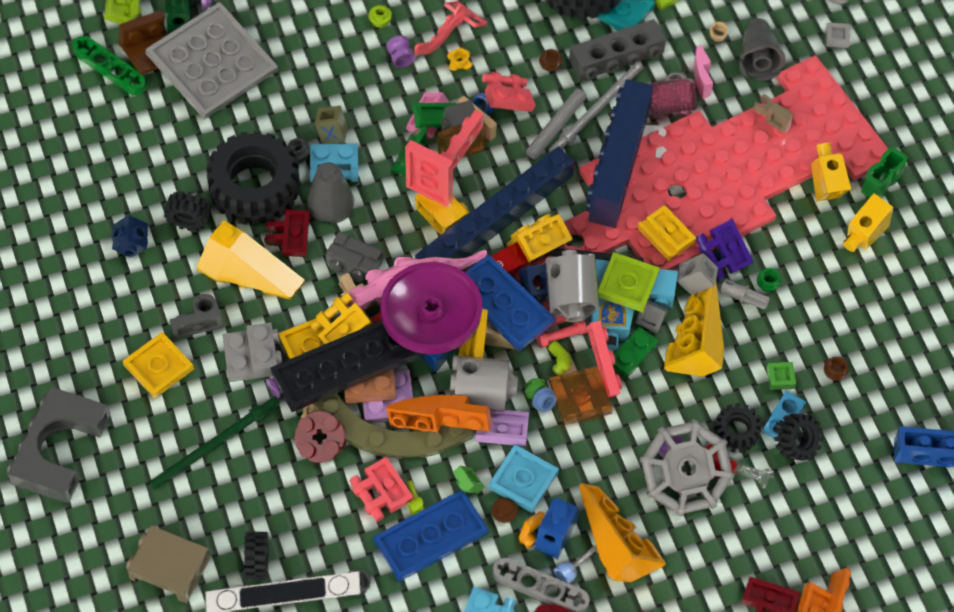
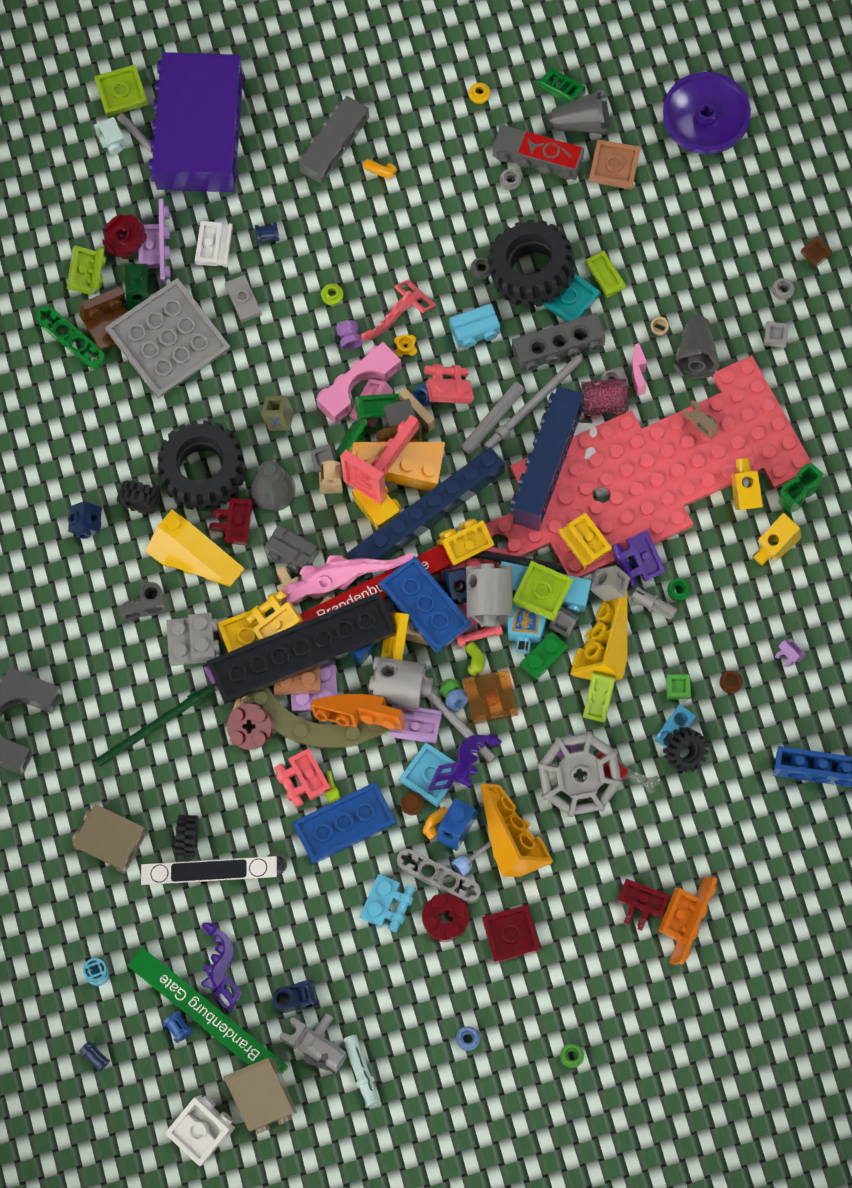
camera: 10 degrees right, 10 degrees up
yellow plate [122,332,194,399] -> none
dark grey plate [287,138,310,161] -> none
medium azure plate [310,143,358,183] -> none
magenta dish [381,262,482,354] -> none
bright green plate [453,466,485,494] -> none
reddish brown plate [539,49,562,71] -> none
coral plate [586,321,622,399] -> none
black tyre [714,403,762,453] -> none
none -> light grey plate [224,275,262,323]
none -> dark grey plate [310,444,337,473]
none -> bright pink arch [316,342,402,425]
none -> tan leg [319,461,343,494]
none -> light orange wedge [348,442,445,492]
none -> light grey bar [426,691,496,763]
none -> dark purple piece [428,733,502,791]
none -> medium azure brick [449,303,500,348]
none -> lime plate [583,672,616,723]
none -> medium lavender tile [775,639,807,667]

